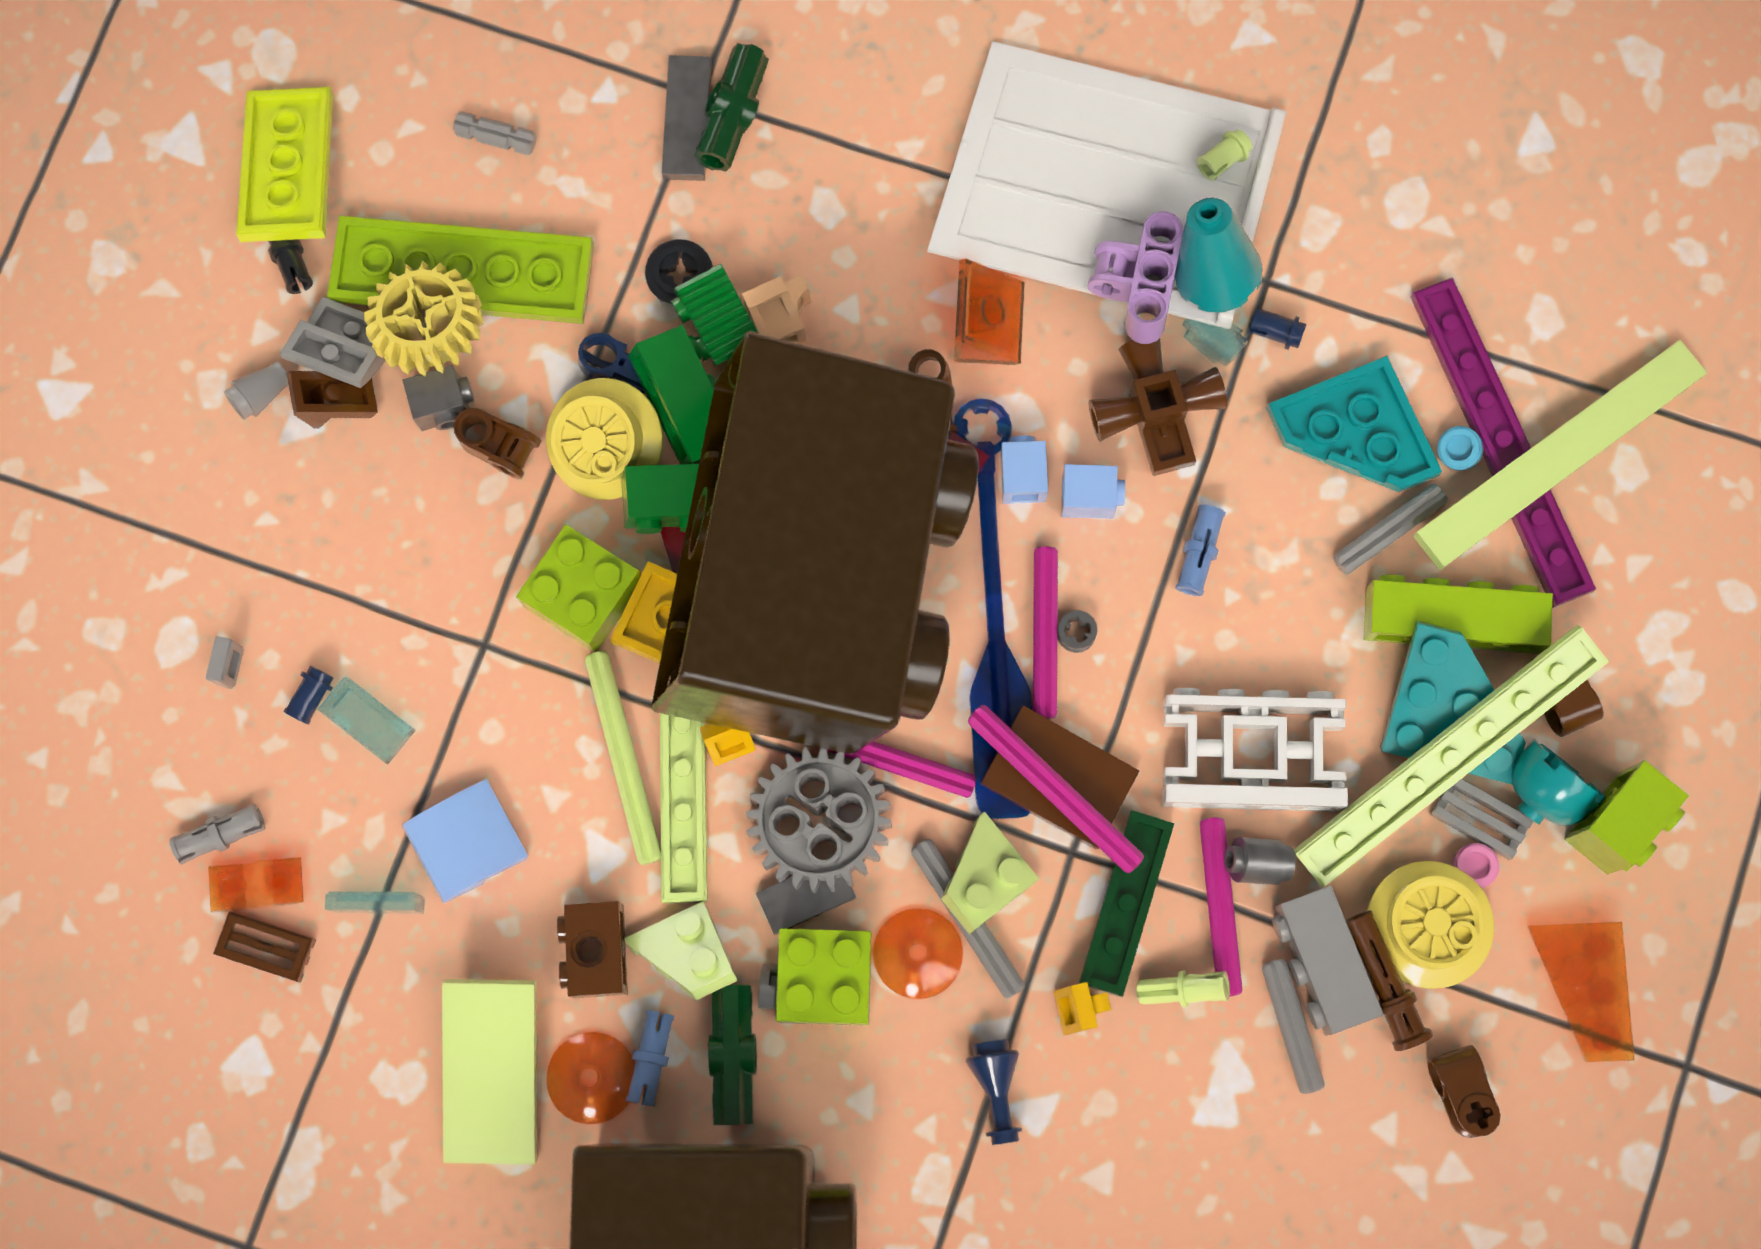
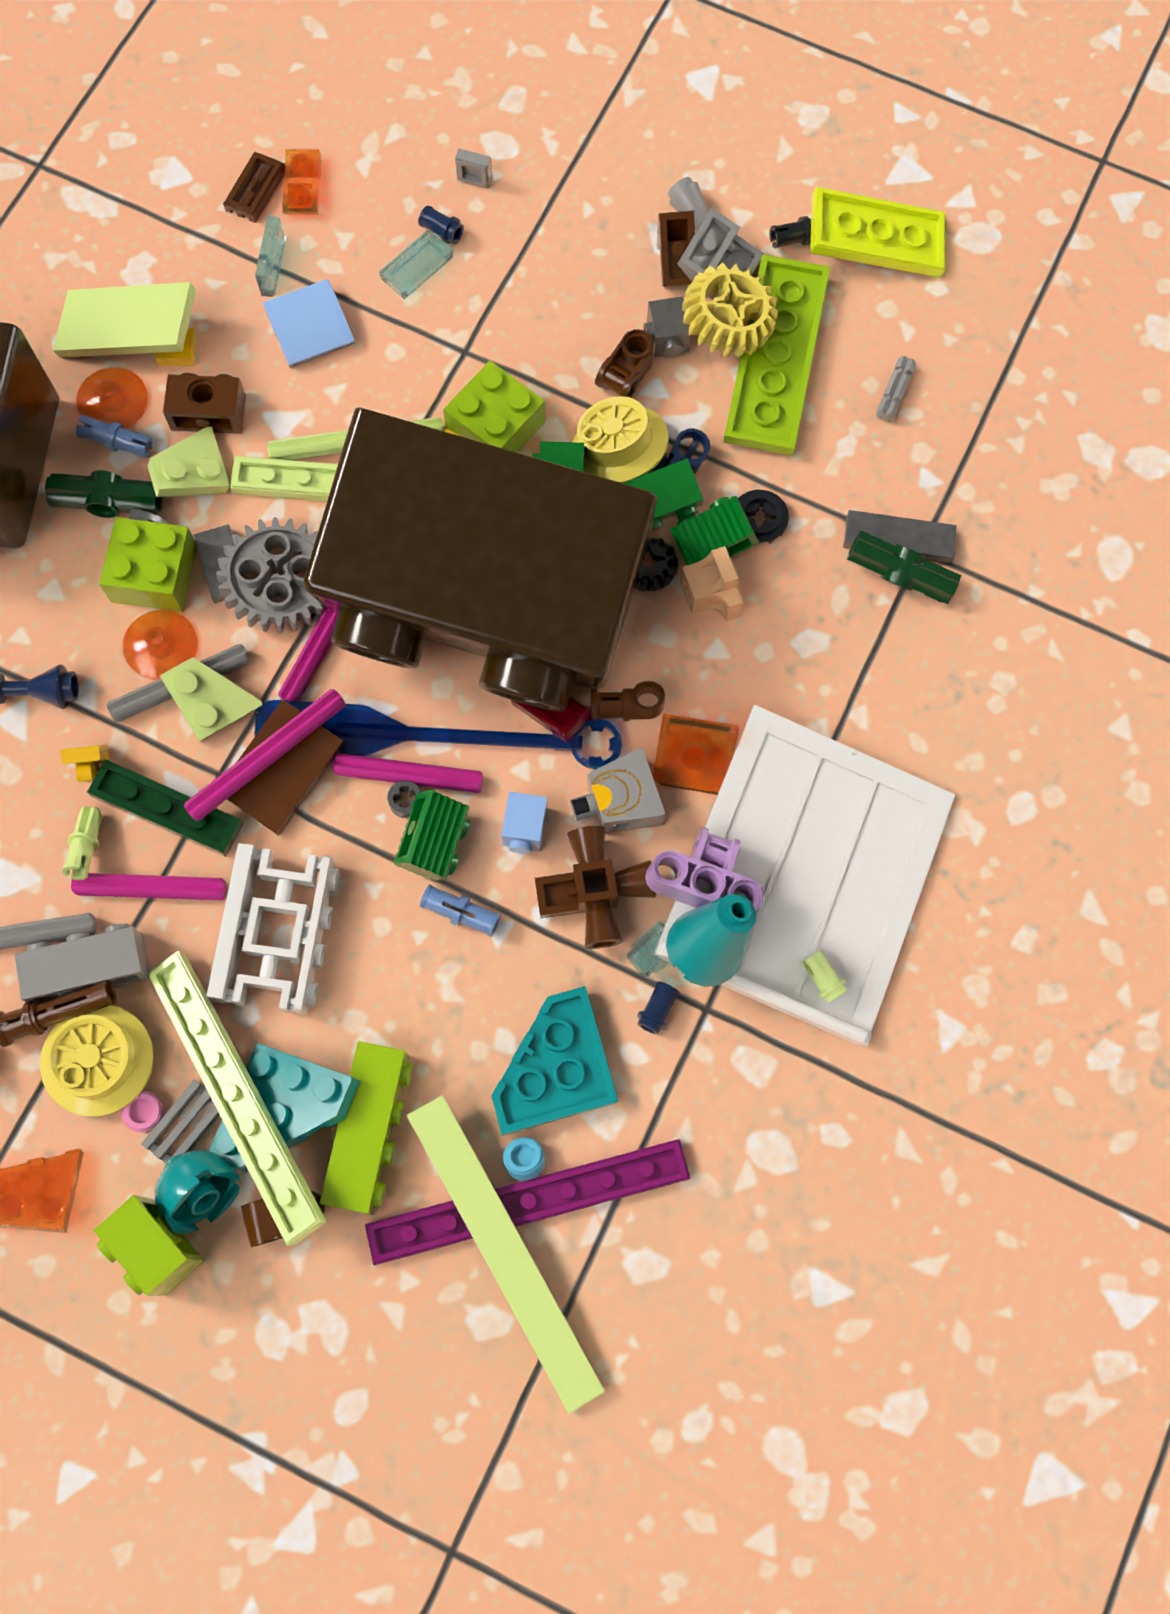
camera: 90 degrees right, 5 degrees down
light grey pin [169,803,266,865] -> none
light blue brick [1000,435,1048,504] -> none
flat silver brick [1224,837,1296,885] -> none
light grey axle [1333,484,1448,574] -> none
none -> green brick [394,790,470,881]
none -> light grey torso [570,747,666,833]

